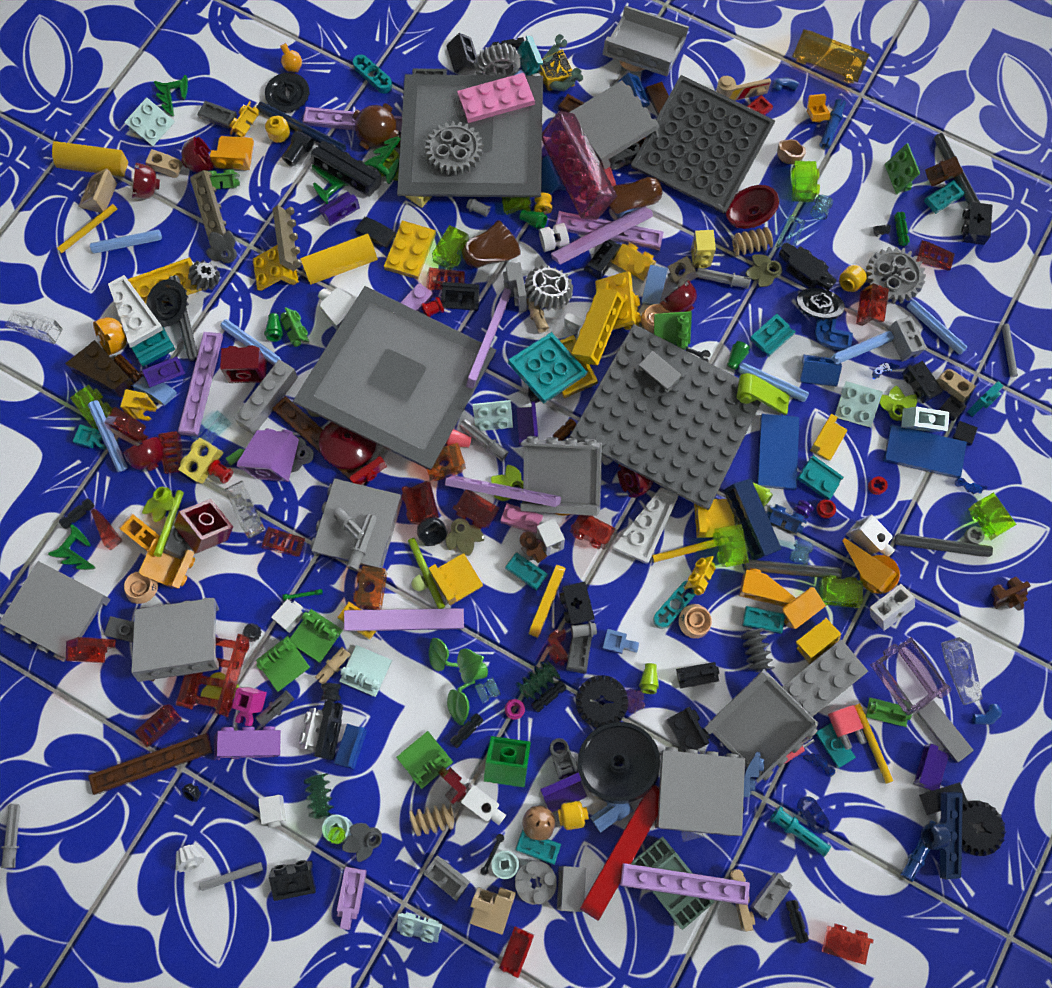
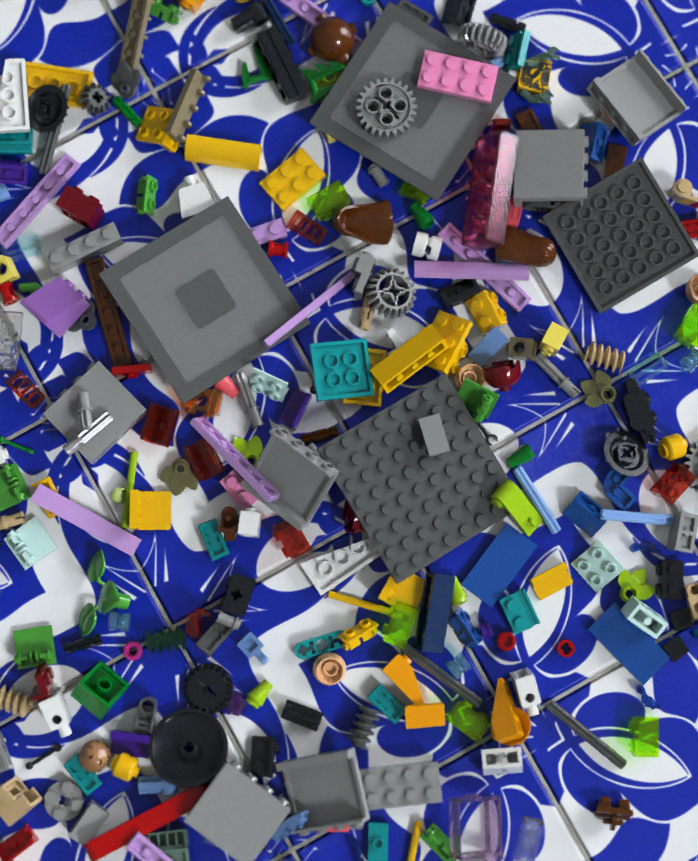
camera: 30 degrees right, 10 degrees up
light blue axle [90,230,162,253] -> none
light blue axle [220,319,281,366] -> none
green cone [264,313,283,342] -> none
dark purple panel [319,192,360,226] -> none
dark red dish [319,422,376,469] -> none
clear orange brick [354,566,388,610] -> none
black slope [355,216,396,248] -> none
black hair [417,517,448,546] -> none
black hinge [441,282,480,311] -> none
light aqua wheel [491,851,519,879] -> none
yellow beam [529,565,566,638] -> none
black axle [531,680,567,712] -> none
yellow wheel [534,193,552,214] -> none
blue panel [541,156,571,195] -> none
dark red dish [726,185,779,229] -> none
teal plate [750,314,796,357] -> none
yellow hinge [796,618,841,664] -> none
coral piece [828,705,867,750] -> none
light grey bush [964,526,985,544] -> none
none -> green axle [112,96,142,128]
none -> clear red slope [489,119,512,135]

